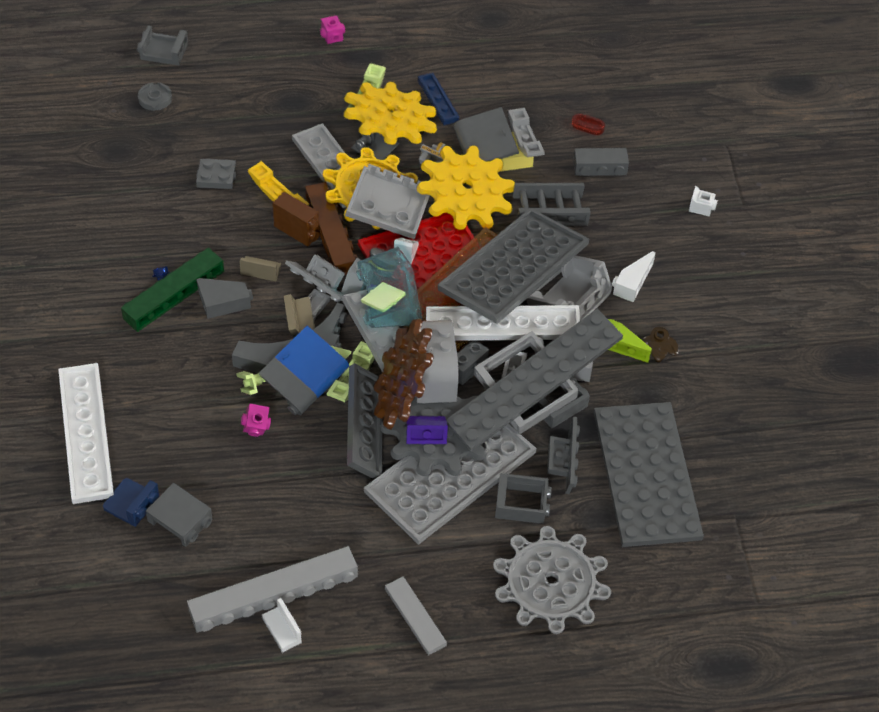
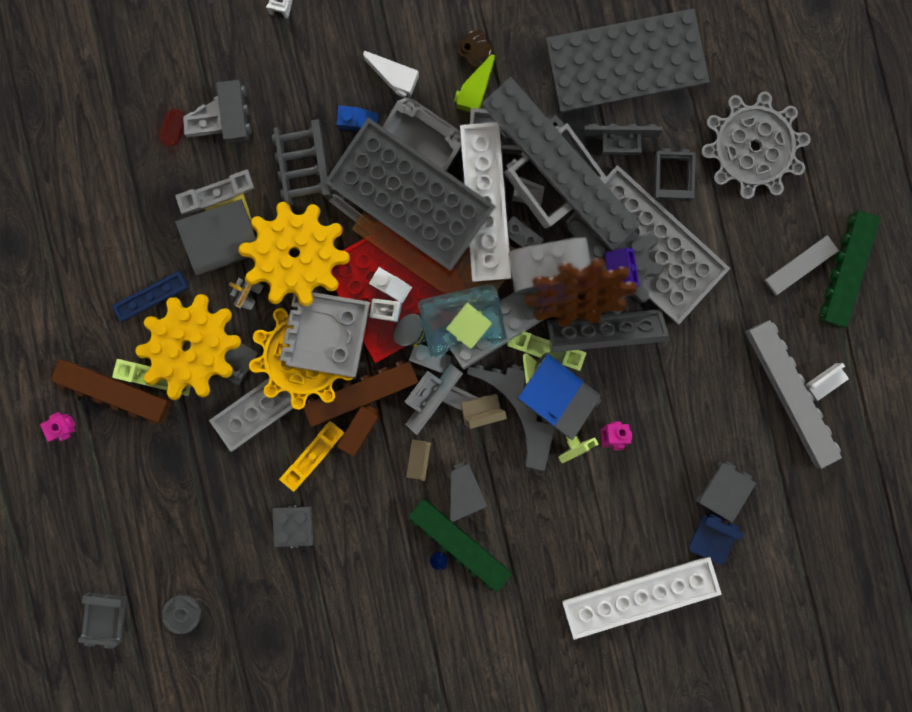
camera: 90 degrees left, 35 degrees up
none -> reddish brown brick [50,359,171,425]
none -> light grey wing [183,96,222,137]
none -> blue slope [337,106,378,132]
none -> white slope [369,267,412,304]
none -> dark green brick [819,210,881,328]

